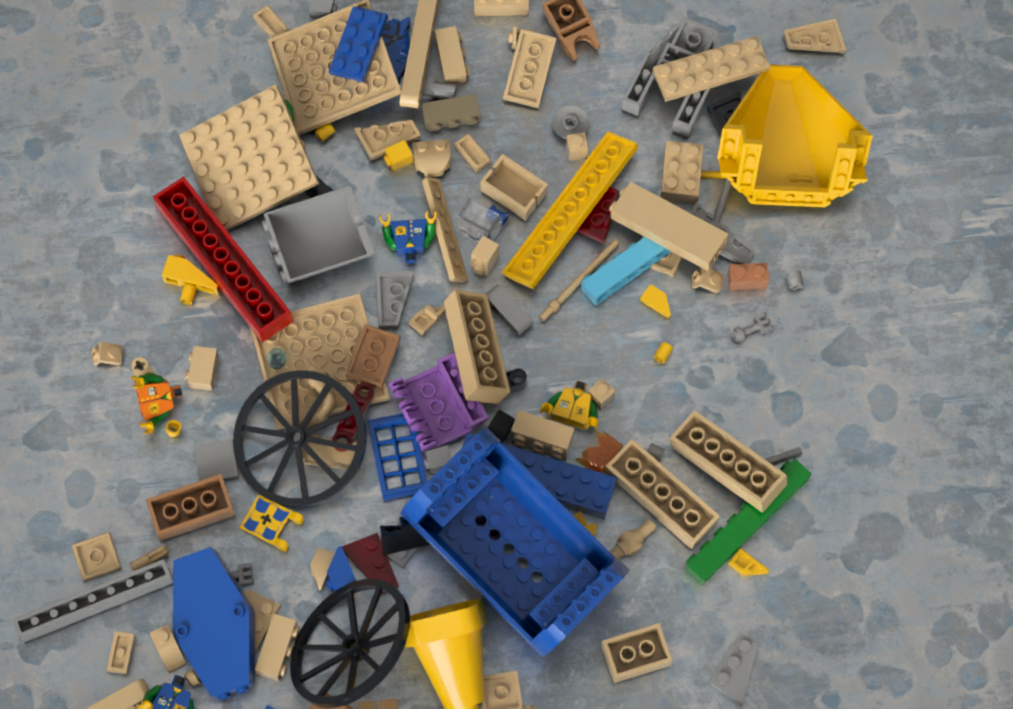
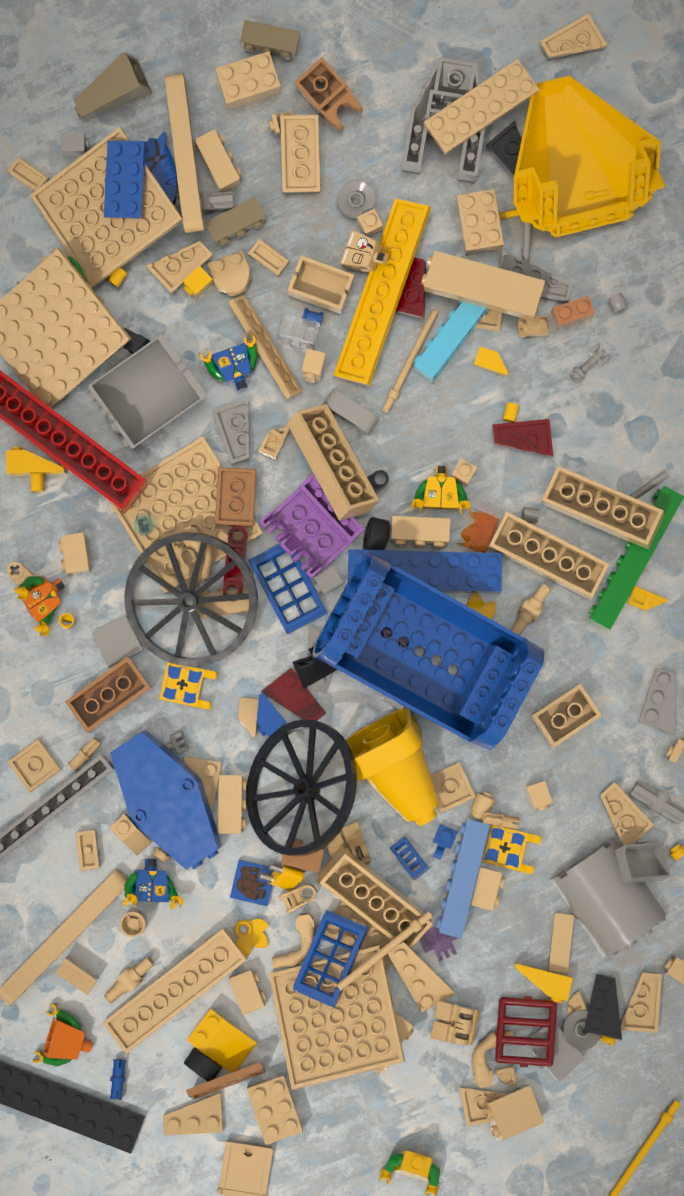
camera: 15 degrees left, 15 degrees up
none -> tan torso [340,230,388,272]
none -> dark red wing [492,419,554,457]

